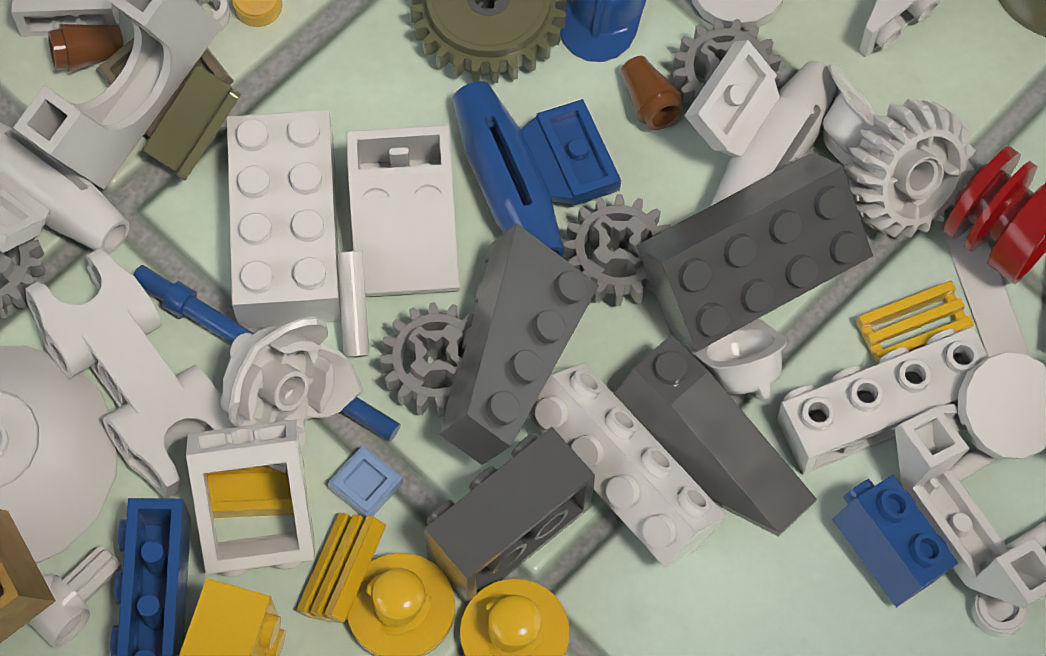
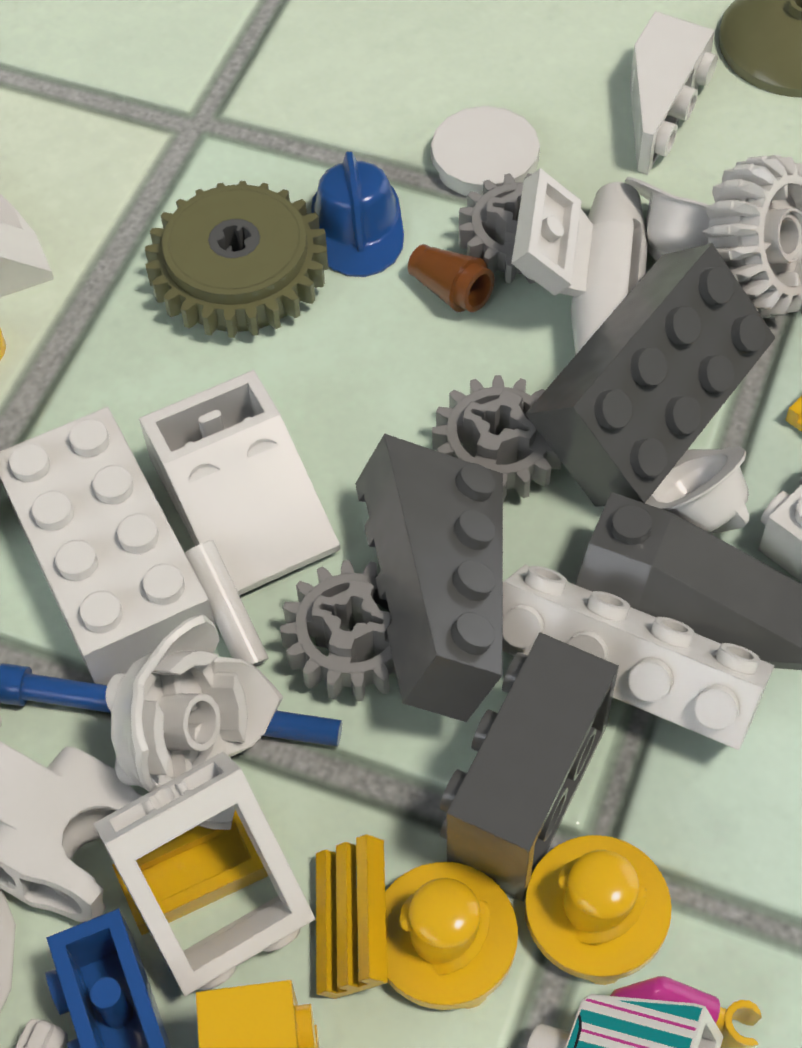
camera: 20 degrees left, 10 degrees down
light blue tile [328,445,404,519] -> none
blue plate [453,81,621,257] -> none

